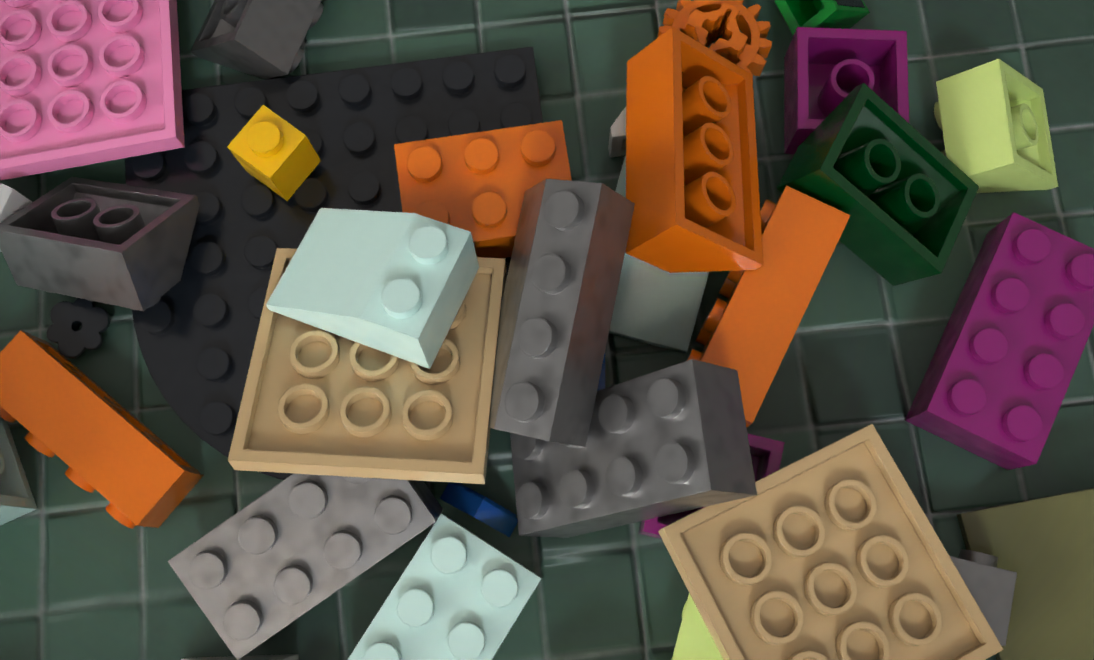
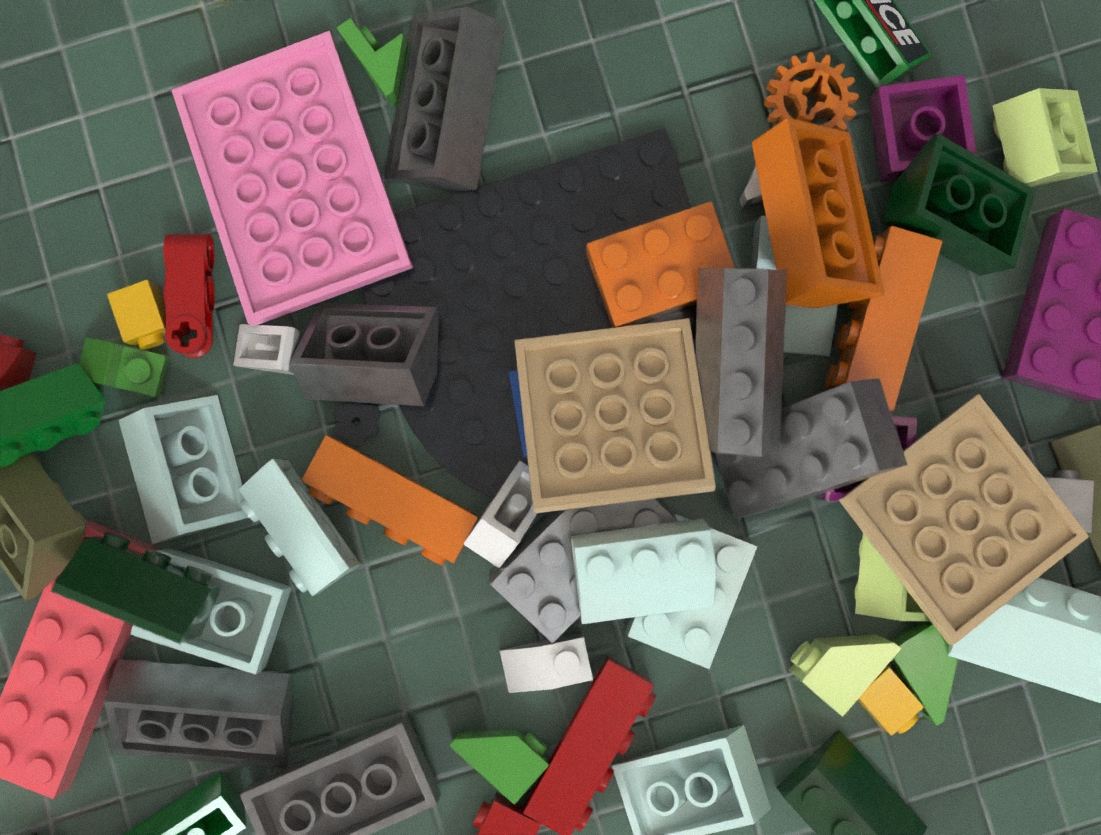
camera: 10 degrees left, 10 degrees up
yellow brick [227,105,321,201] -> none
light aqua slope [266,208,479,369] -> none
blue tile [440,482,518,537] -> none
none -> white slope [464,461,537,568]
none -> light aqua slope [571,518,716,624]

